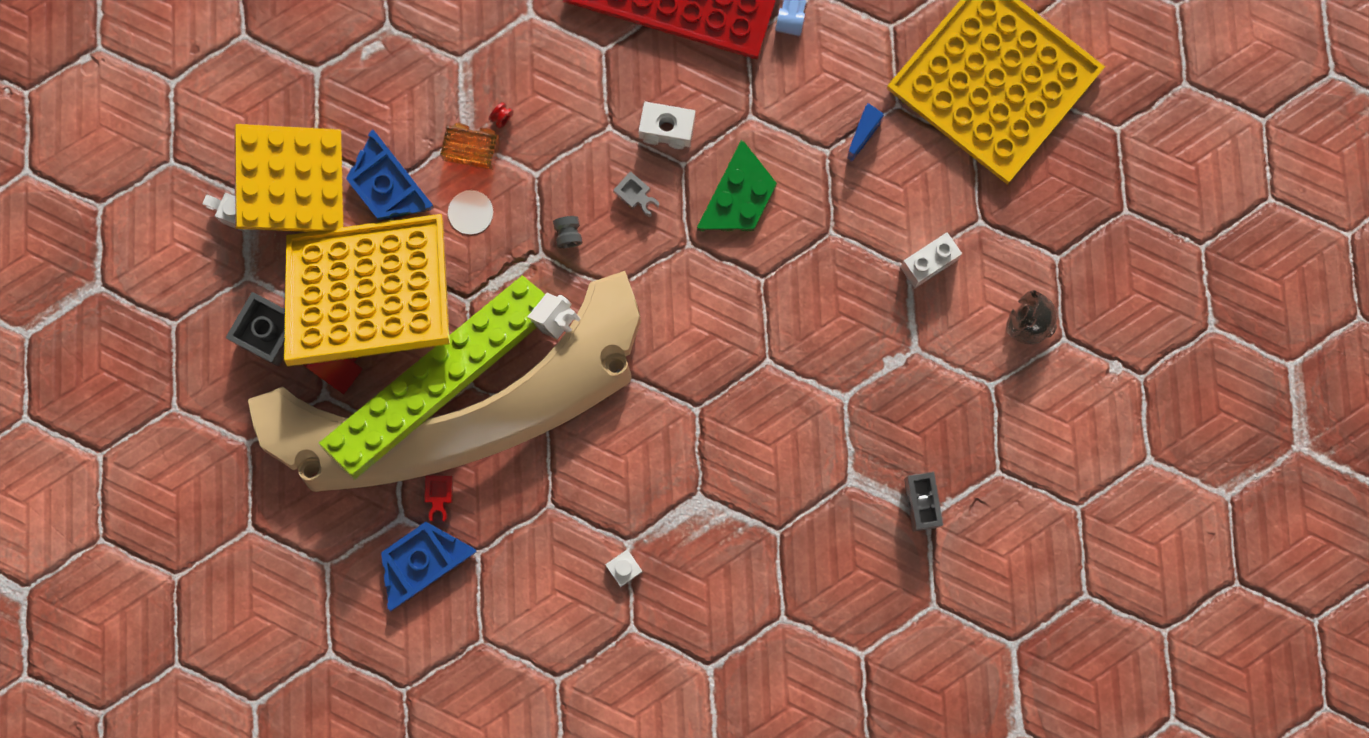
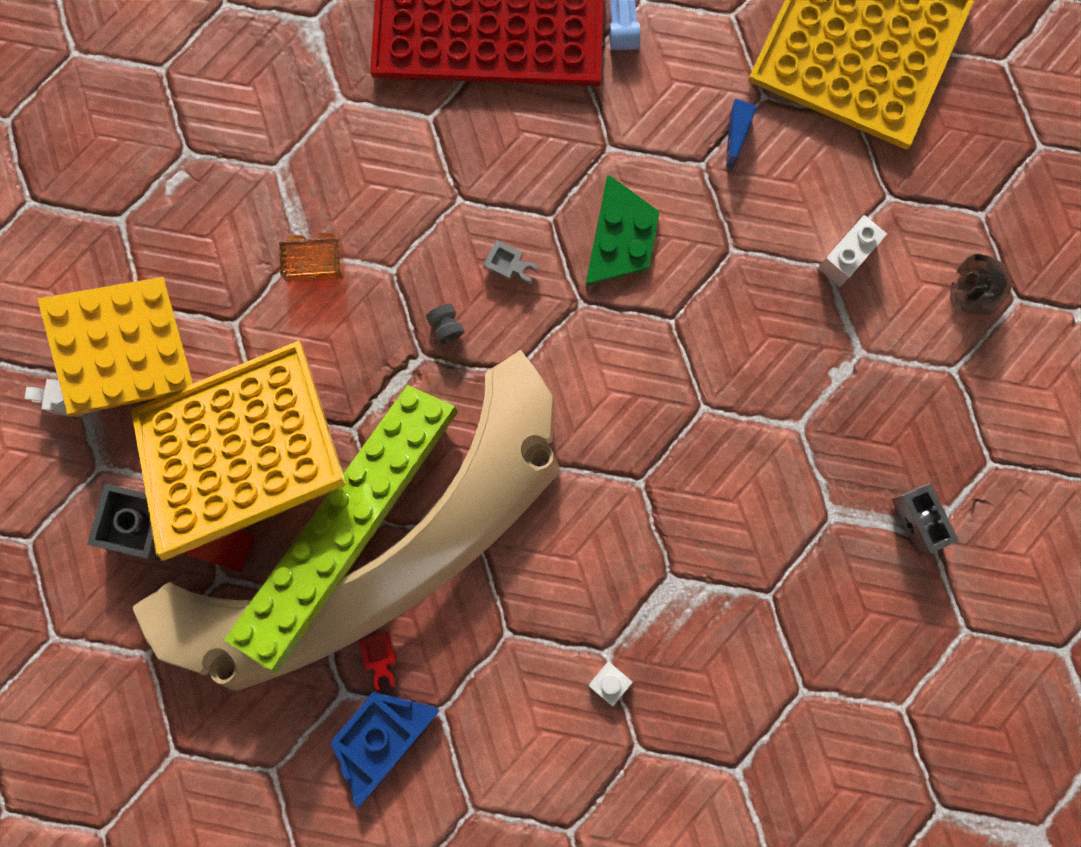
camera: 15 degrees left, 0 degrees up
blue wing [346,130,435,221] -> none
white sticker [448,190,493,234] -> none
red bush [489,102,514,128] -> none
white brick [528,293,580,339] -> none
white brick [639,101,696,149] -> none

